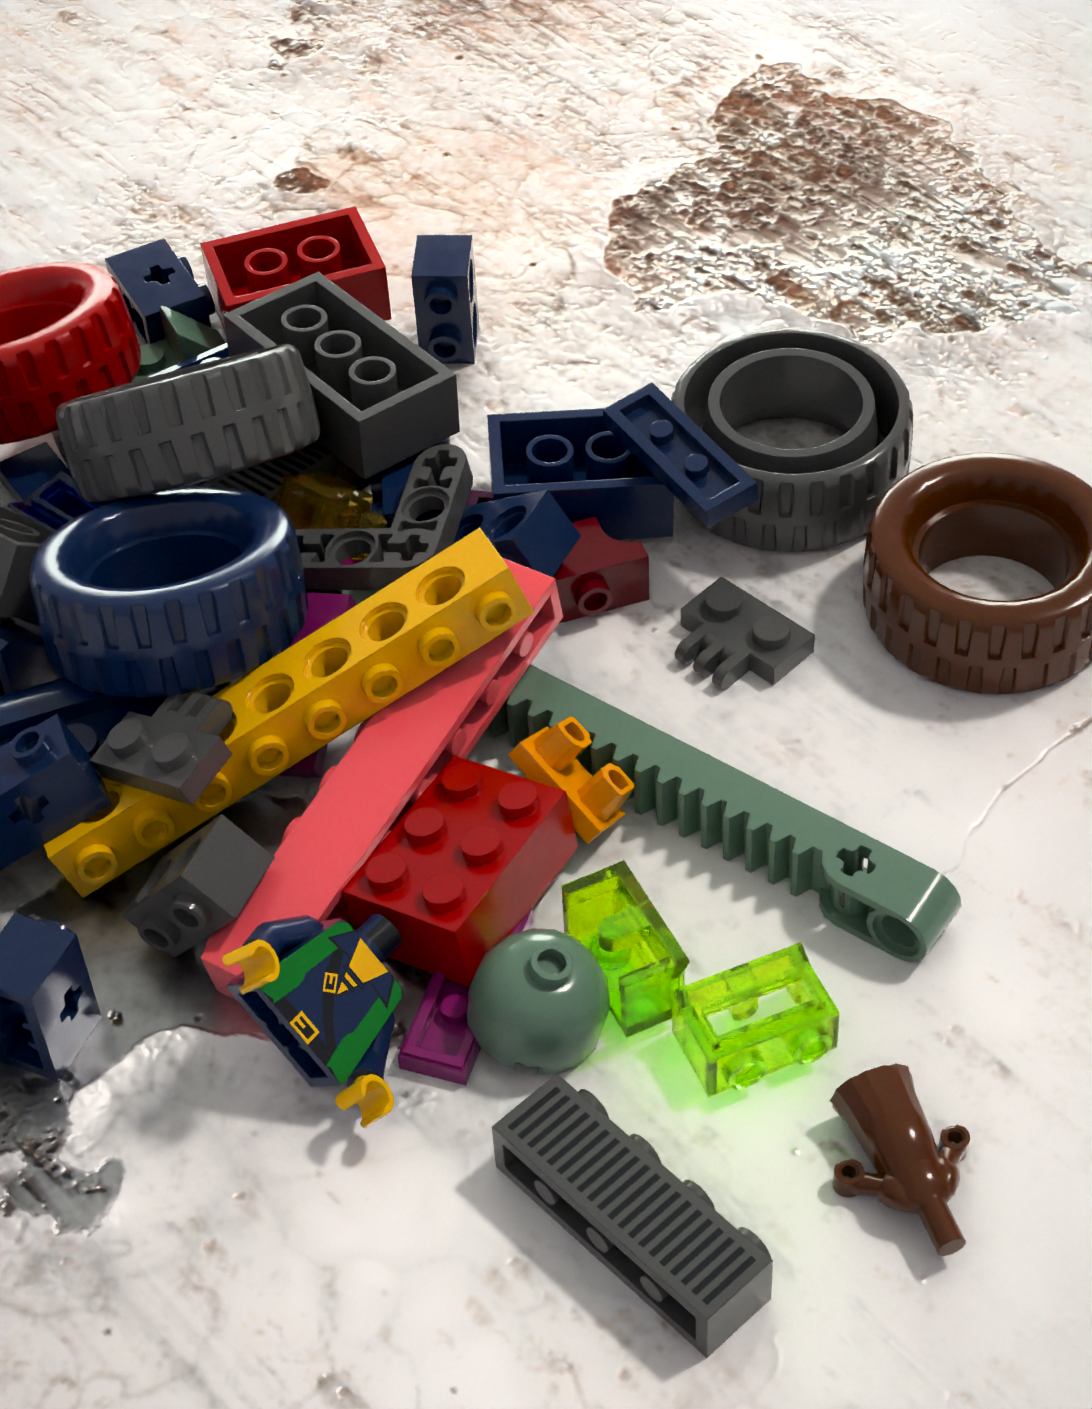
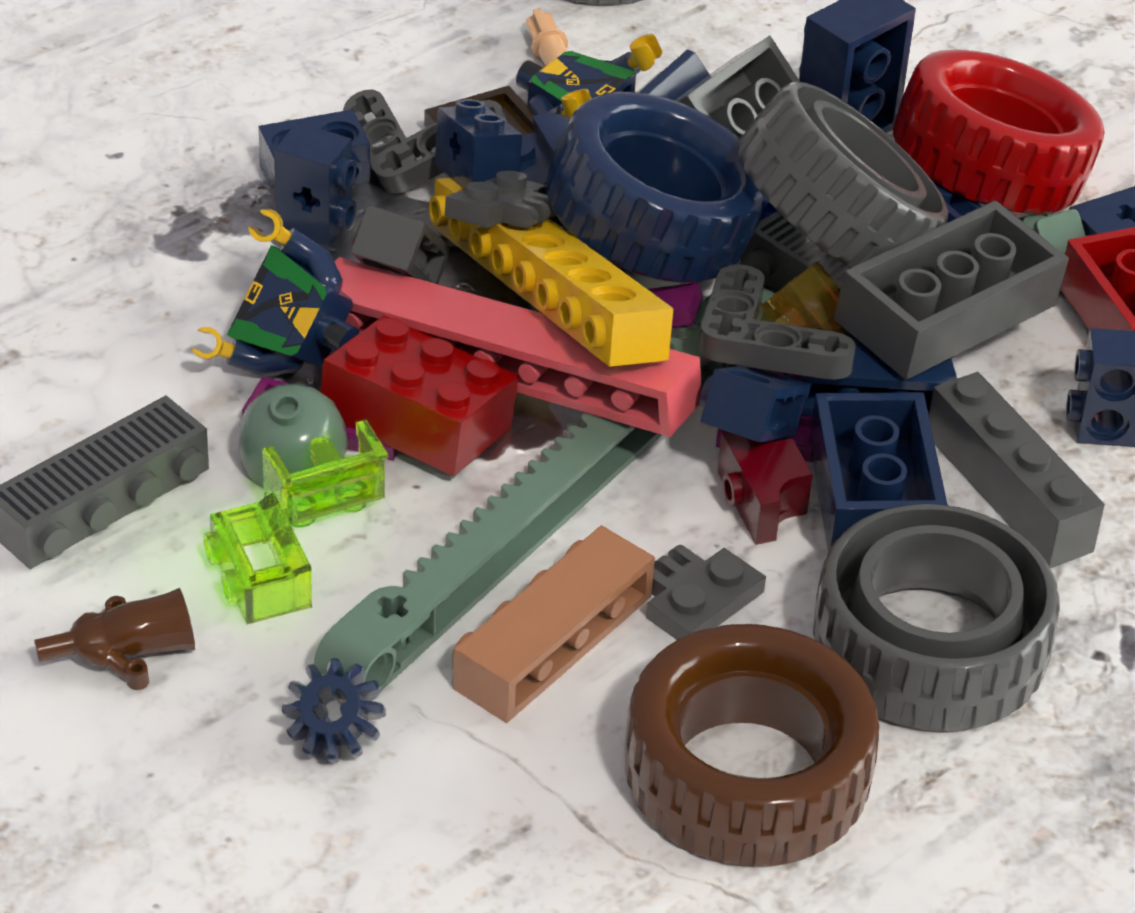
camera: 85 degrees right, 5 degrees down
light orange hips [508,716,634,844] -> none
dark blue plate [603,382,759,529] -> none
none -> dark blue gear [282,658,386,763]
none -> nougat brick [452,525,655,723]
none -> dark grey brick [929,372,1105,569]

